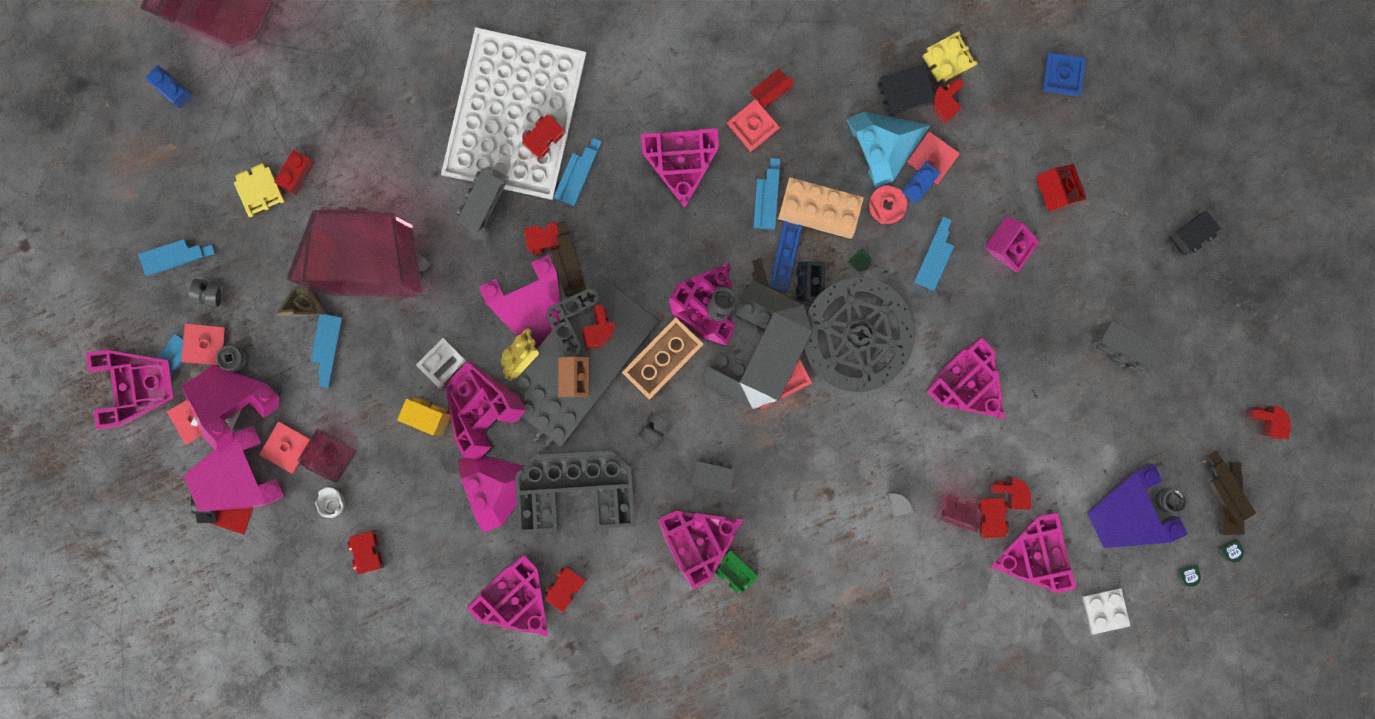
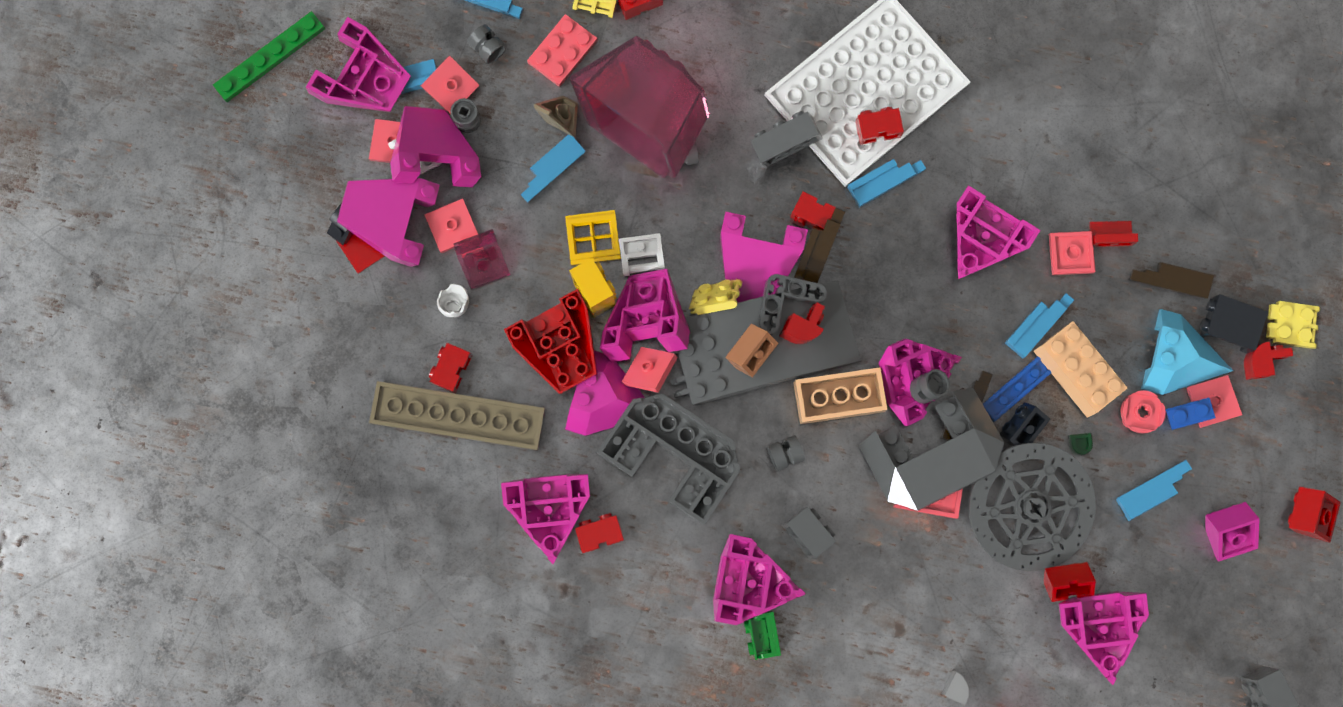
camera: 35 degrees right, 5 degrees down
none -> green plate [213,11,325,102]
none -> dark tan plate [369,381,545,451]
none -> red wedge [504,289,597,394]
none -> coral plate [527,14,598,87]
none -> yellow piece [565,210,621,266]
none -> coral plate [622,347,678,393]
none -> red brick [1044,562,1096,602]
none -> dark brown piece [1130,262,1214,299]

